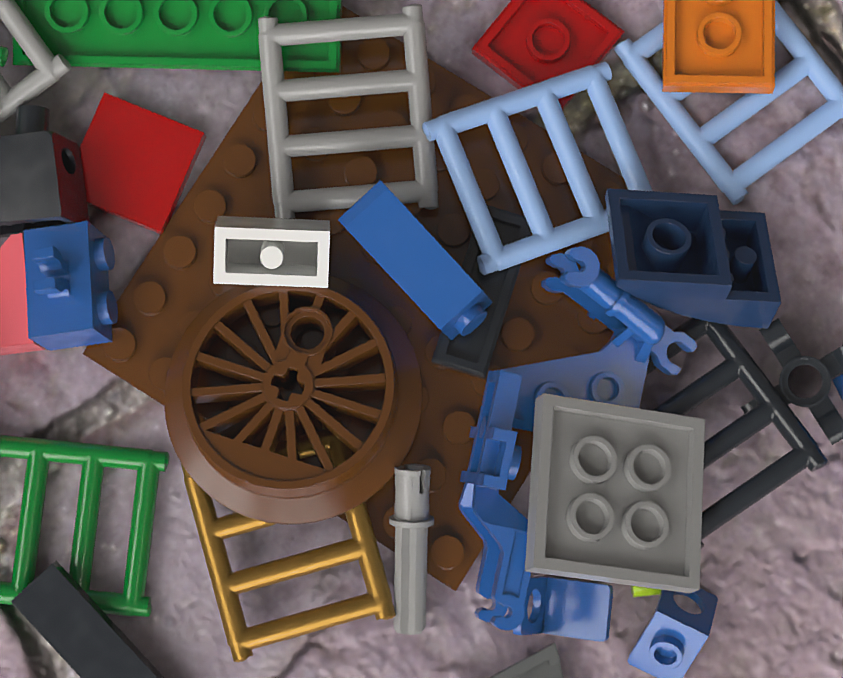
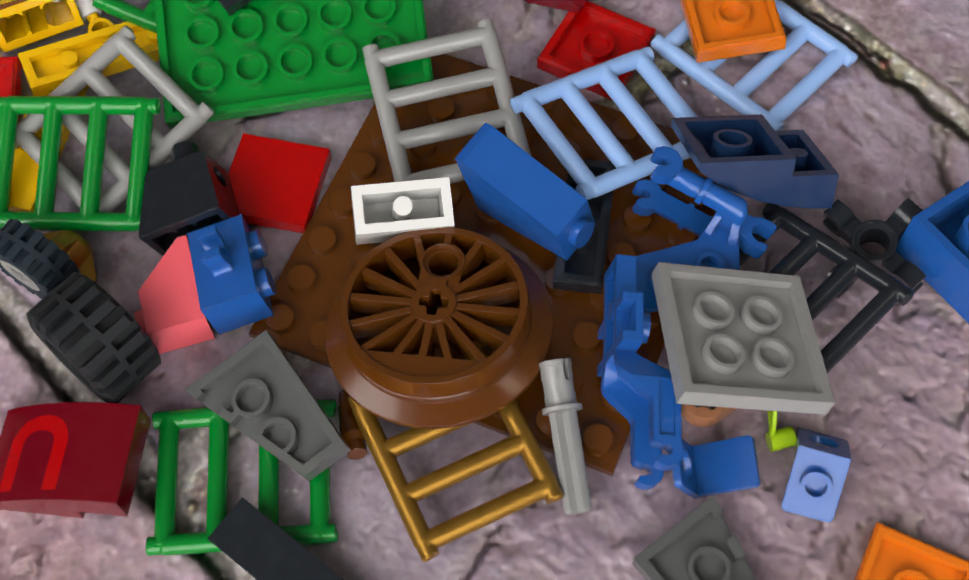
camera: 10 degrees left, 20 degrees down
none -> dark grey wing [185,330,351,481]
none -> reddish brown piece [338,390,367,460]

